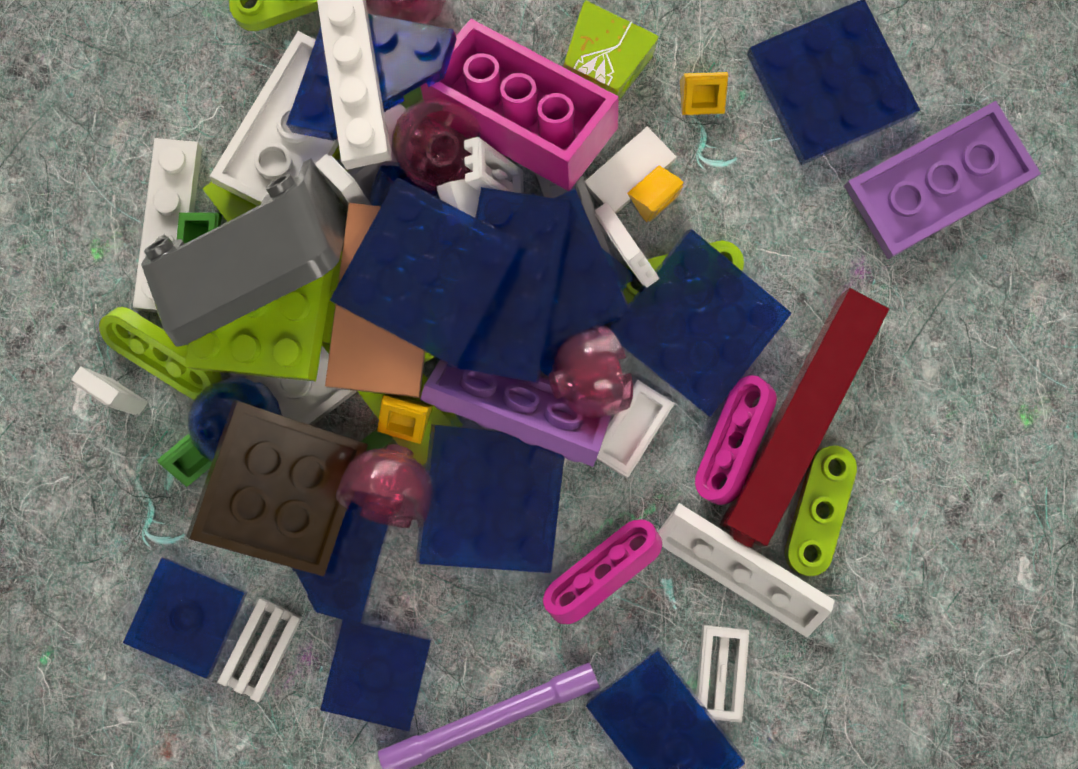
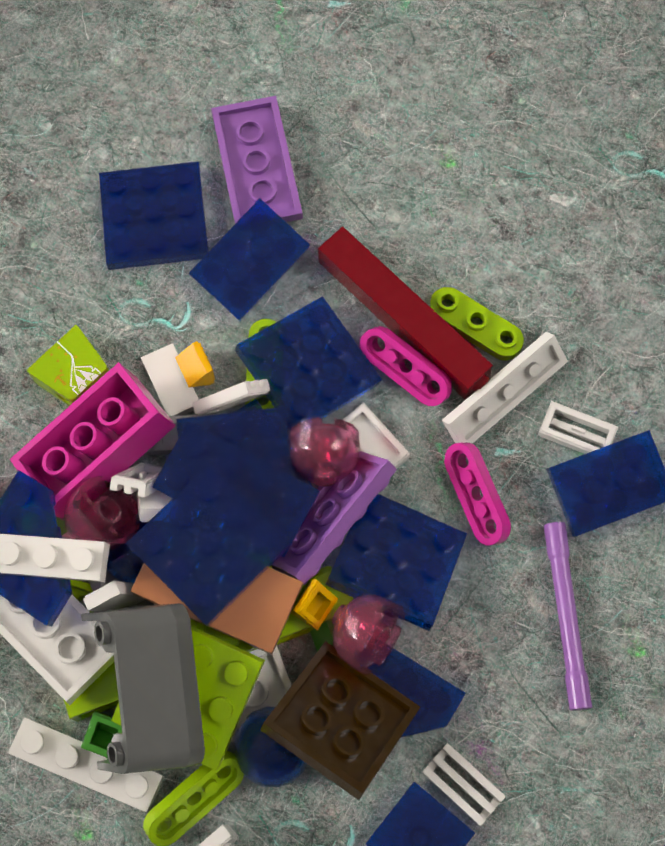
camera: 65 degrees left, 10 degrees down
bright green slope [157,429,216,487] -> none
clear blue plate [320,618,432,731] -> none
yellow slope [680,72,728,115] -> none
none -> clear blue plate [189,198,311,322]

